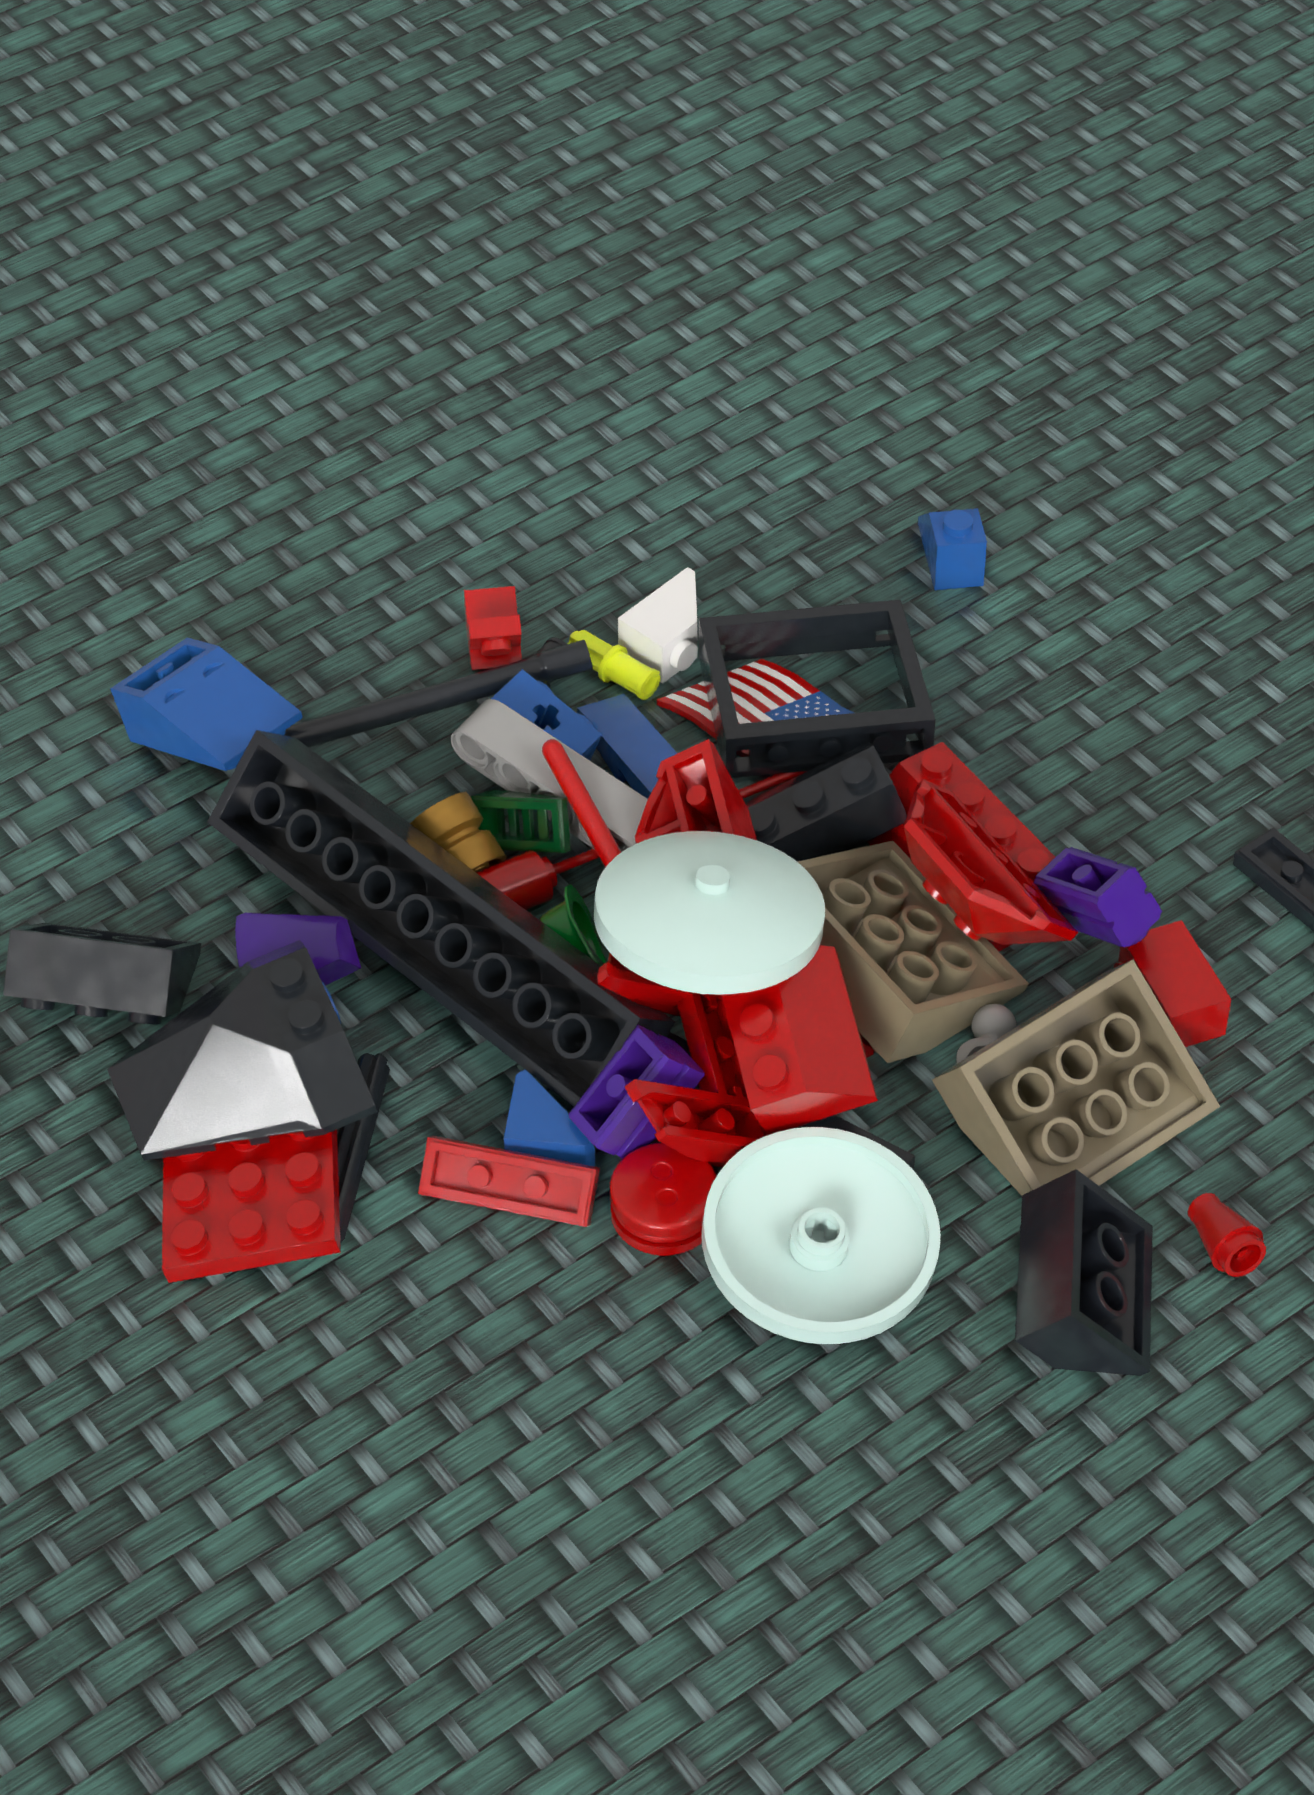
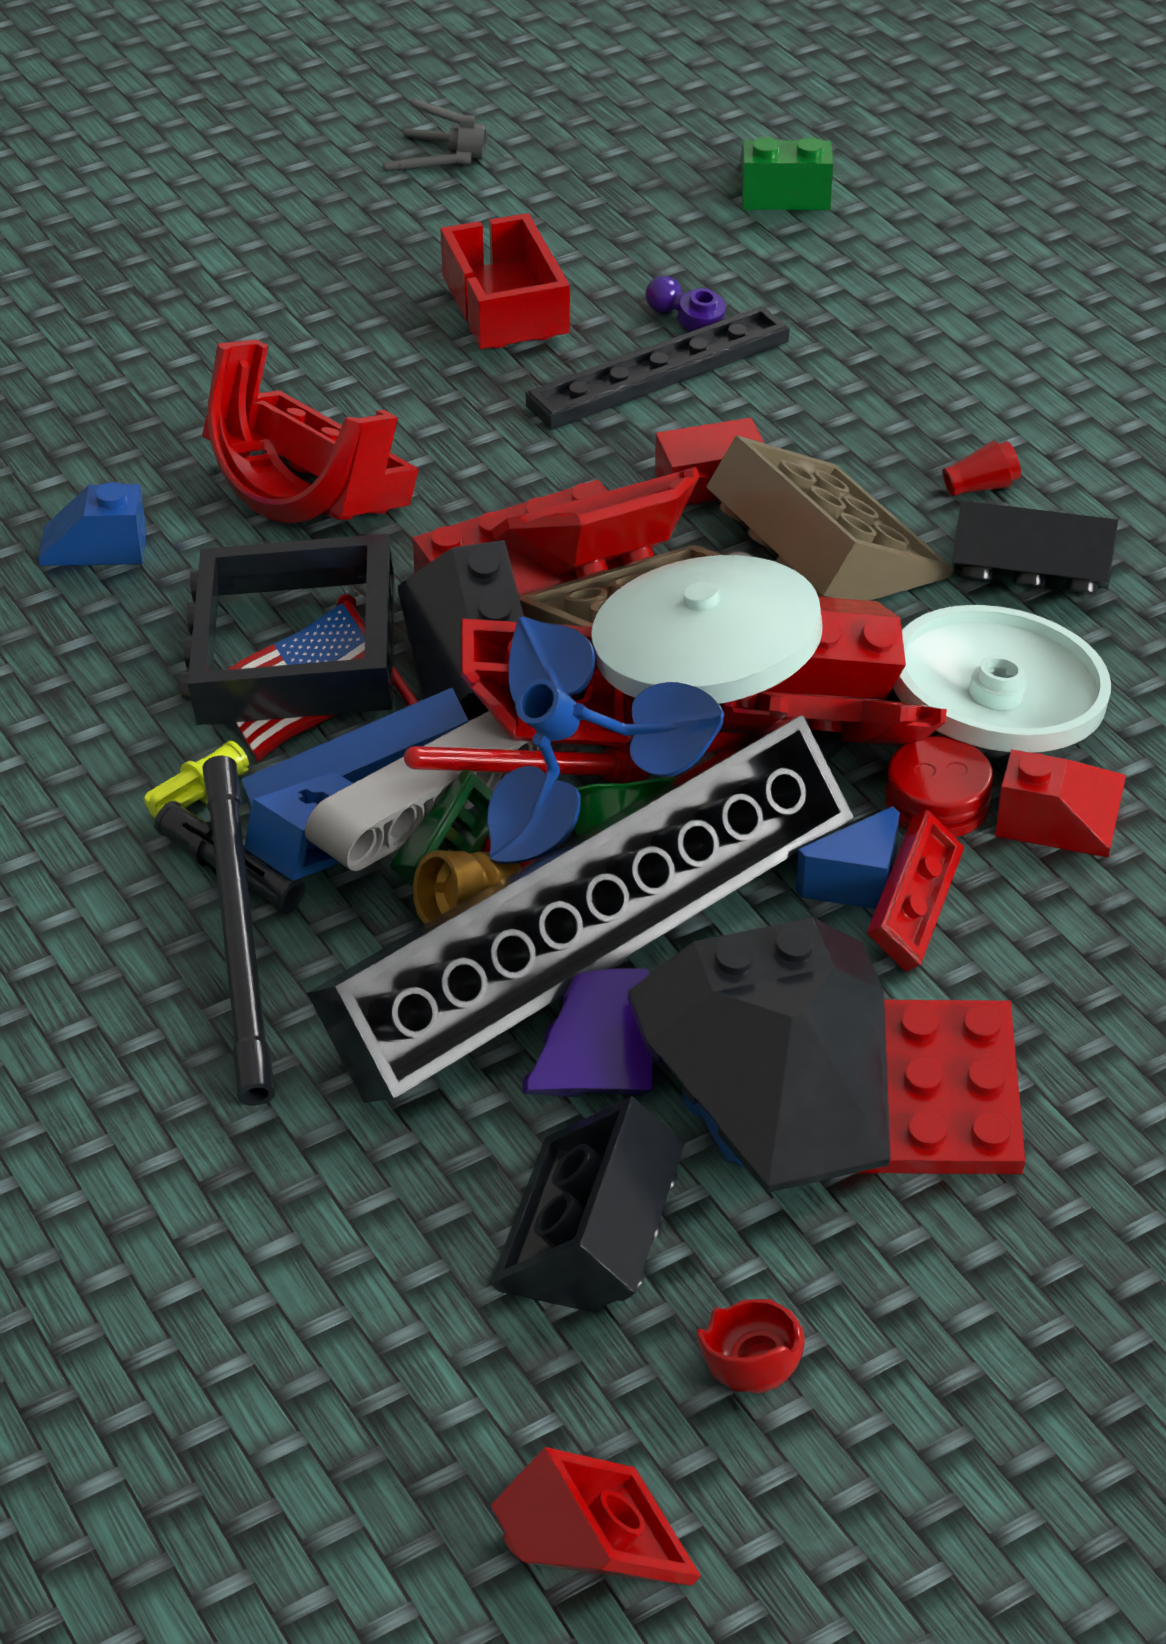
camera: 85 degrees left, 5 degrees down
blue slope [110,637,303,771] -> none
red brick [464,586,522,671] -> none
dark purple brick [568,1025,705,1159] -> none
white slope [618,567,698,684] -> none
dark purple brick [1034,847,1162,948] -> none
none -> red piece [202,339,419,523]
none -> blue plant [488,617,724,864]
none -> red slope [995,749,1126,858]

